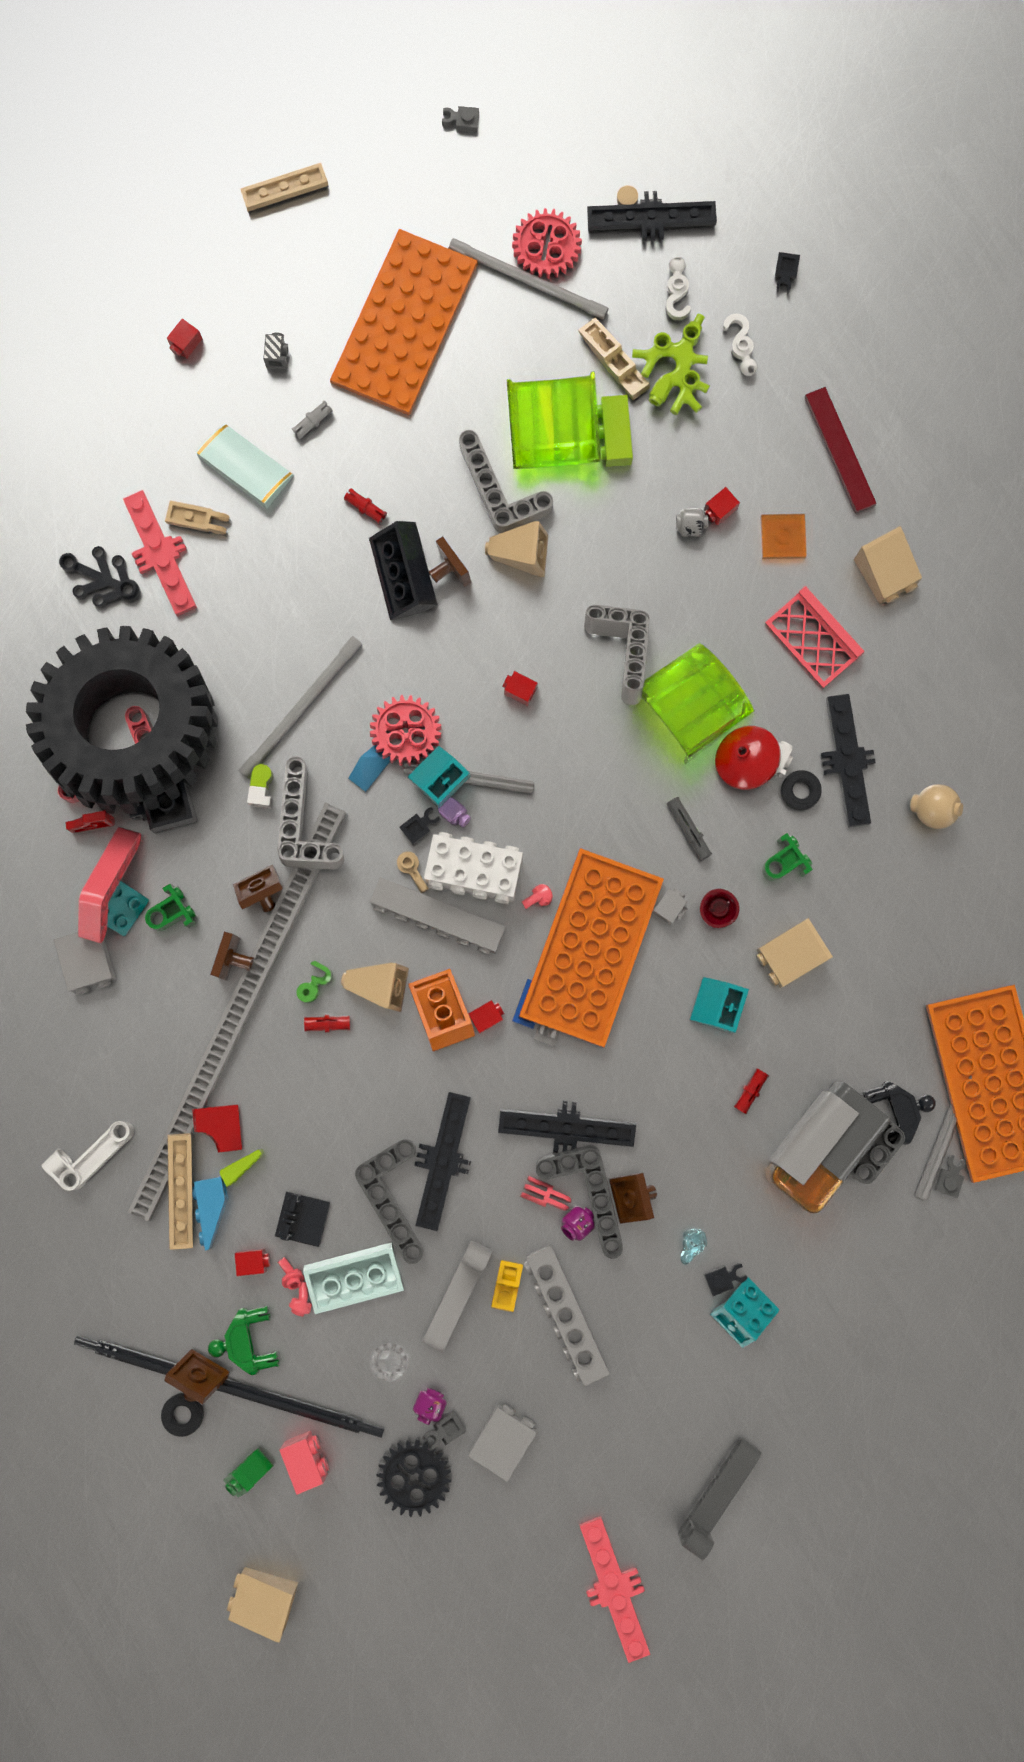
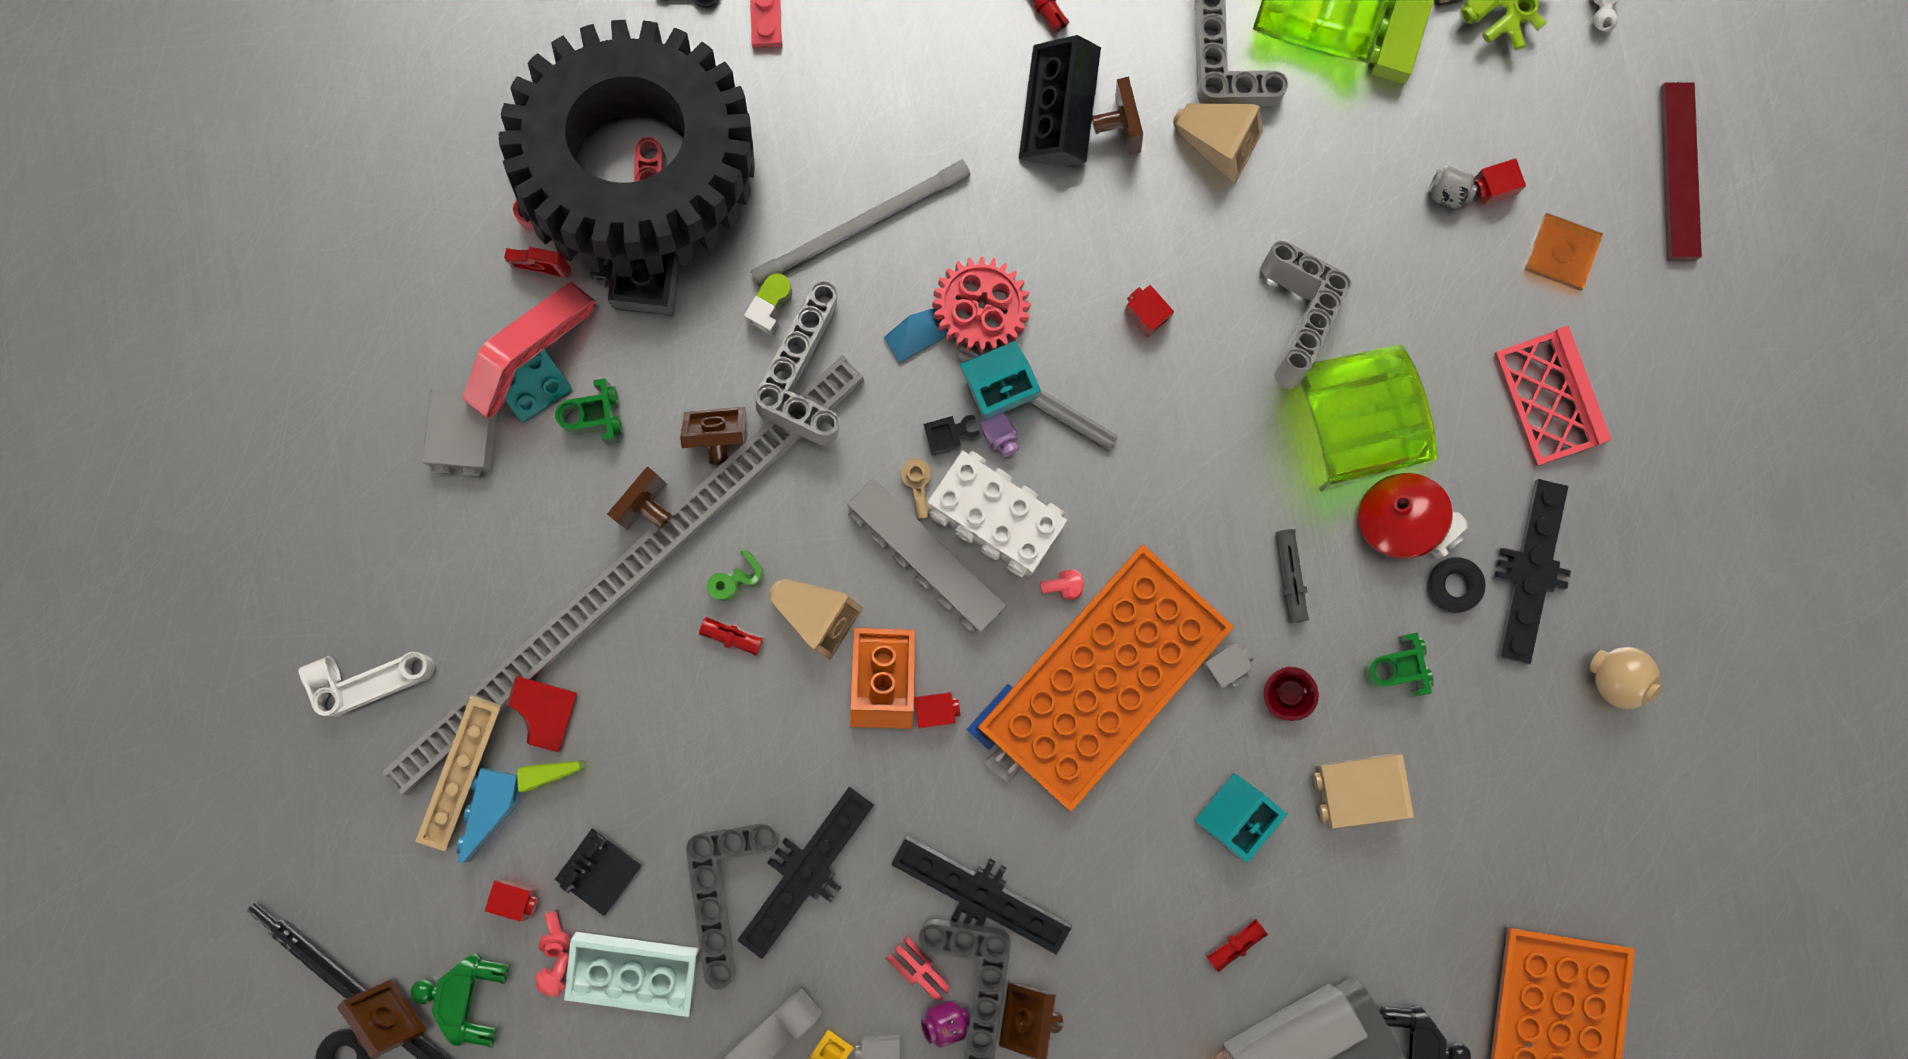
camera: 20 degrees right, 0 degrees up
tan slope [854,526,922,604] -> none

